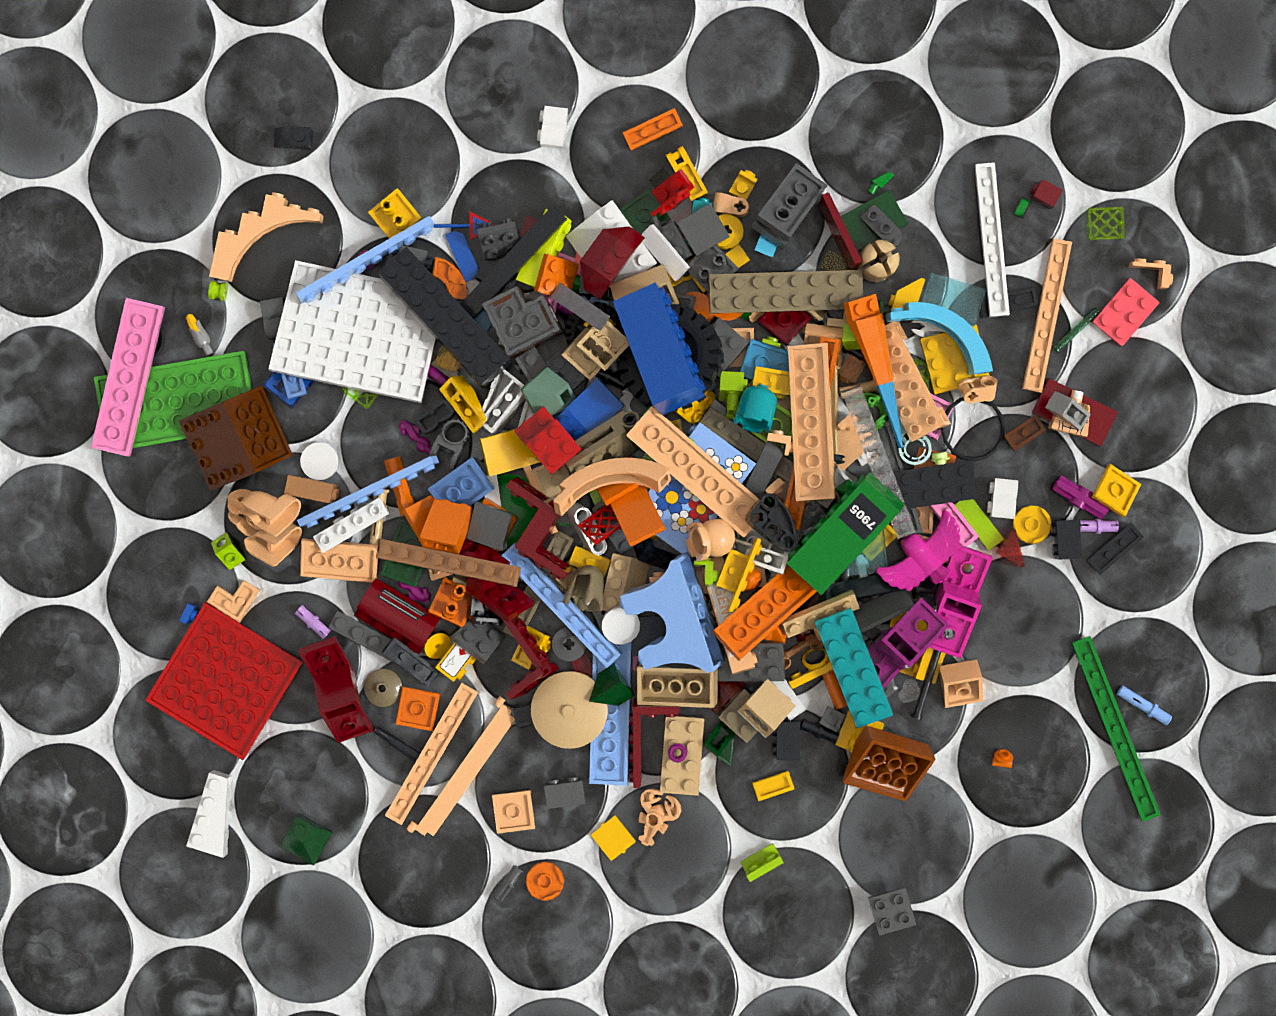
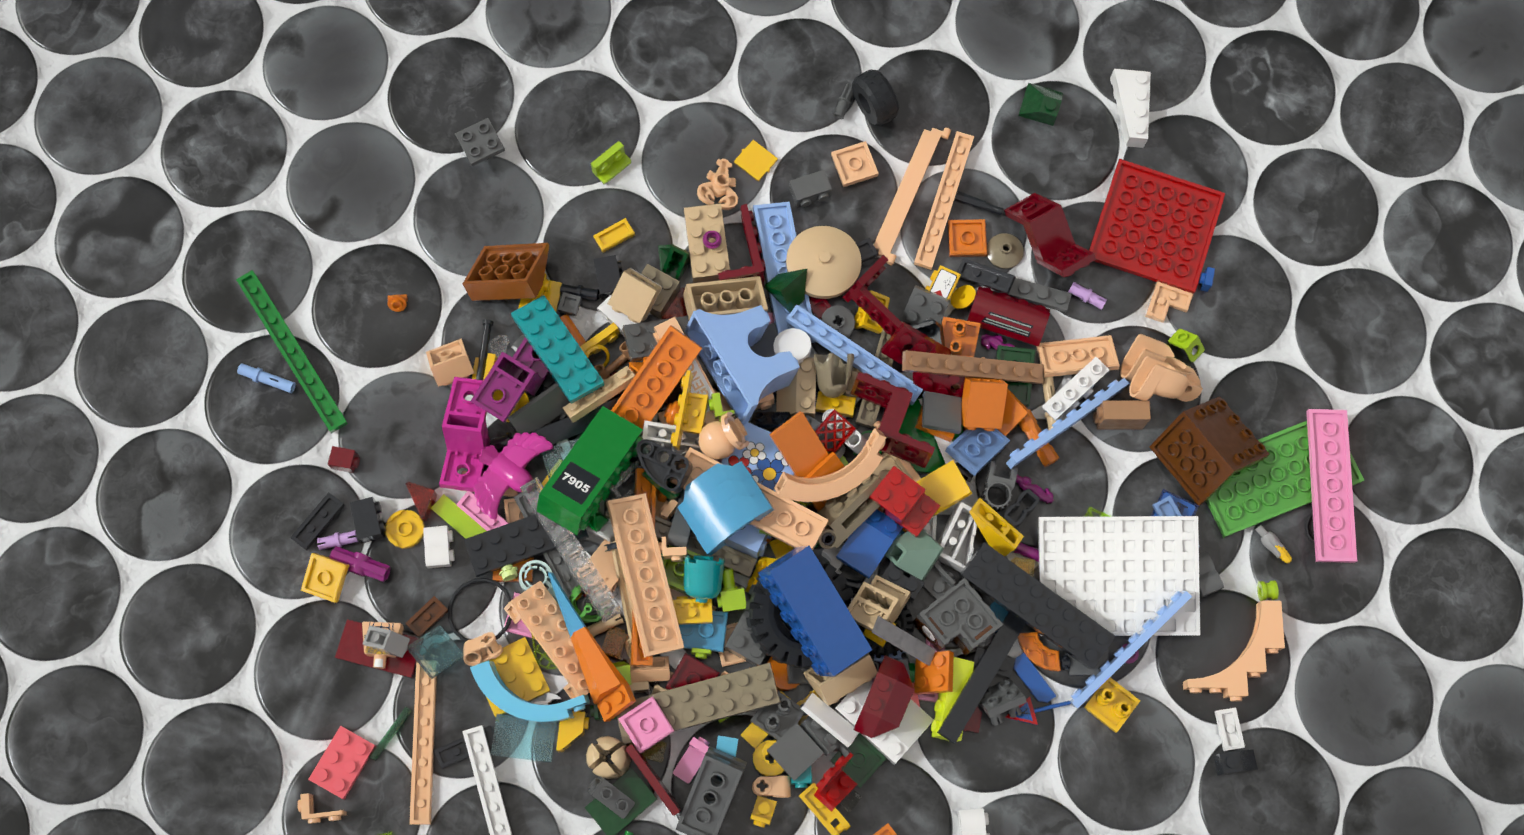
camera: 170 degrees right, 15 degrees down
white tile [300,442,339,480] -> none
orange tile [526,861,564,901] -> none
none -> dark red brick [328,446,360,473]
none -> clear light blue plate [407,625,463,679]
none -> bright pink tile [619,696,675,754]
none -> bright pink bracket [673,737,709,784]
none -> dark azure slope [677,461,775,556]
none -> black tyre [852,69,899,126]
none -> white plate [1215,708,1245,751]

